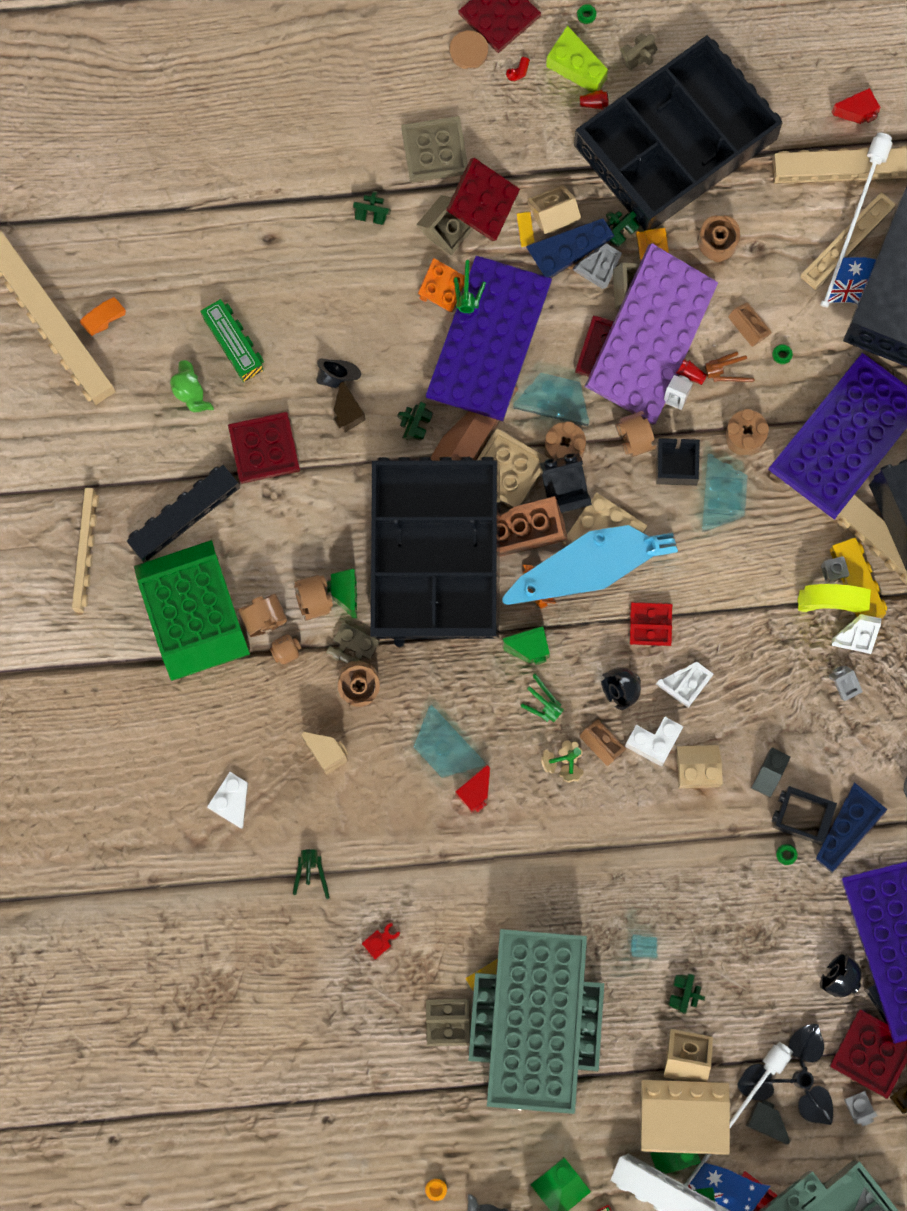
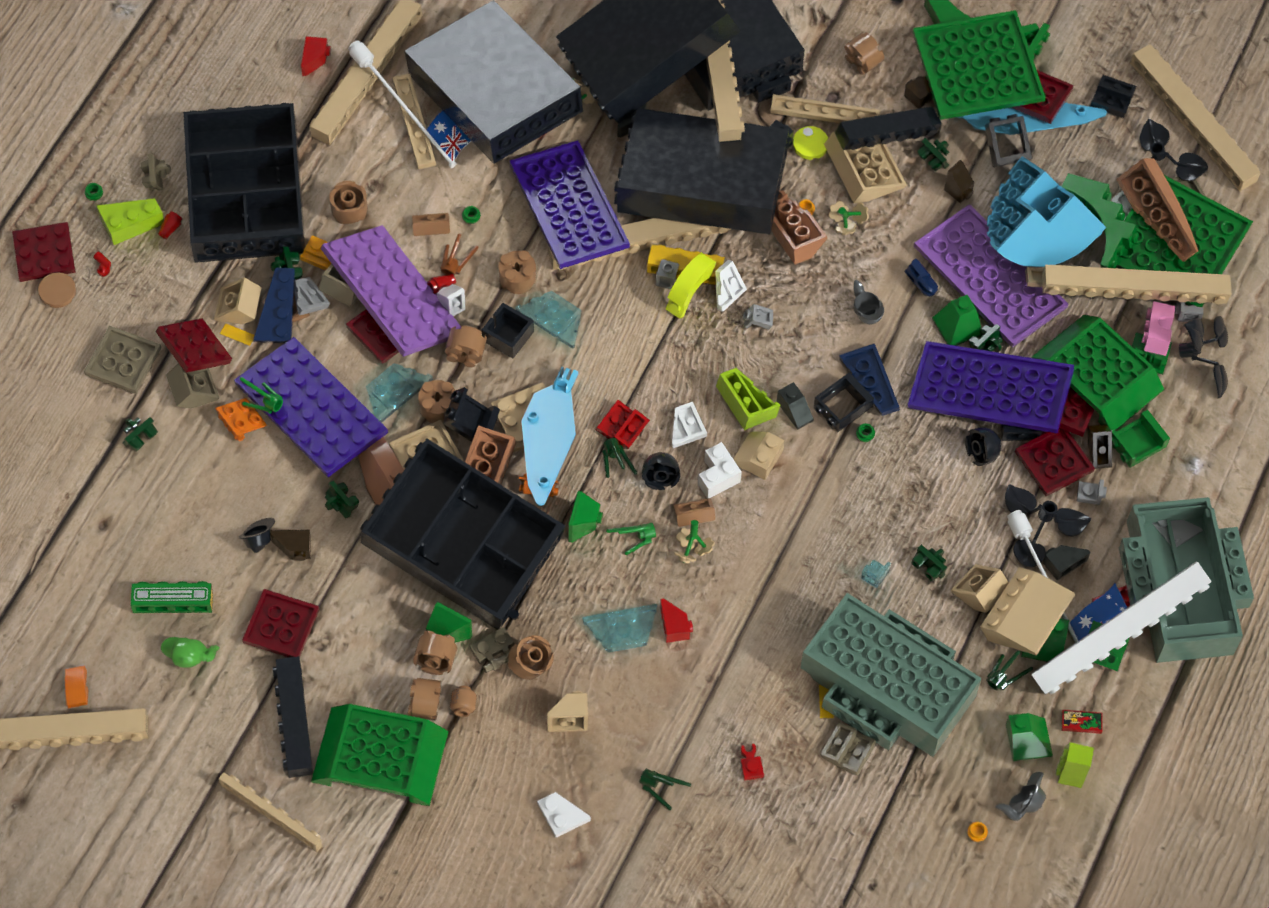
camera: 65 degrees left, 15 degrees down
none -> dark green plant [602,438,637,478]
none -> lime wedge [716,368,781,430]
none -> dark green plant [986,650,1034,691]

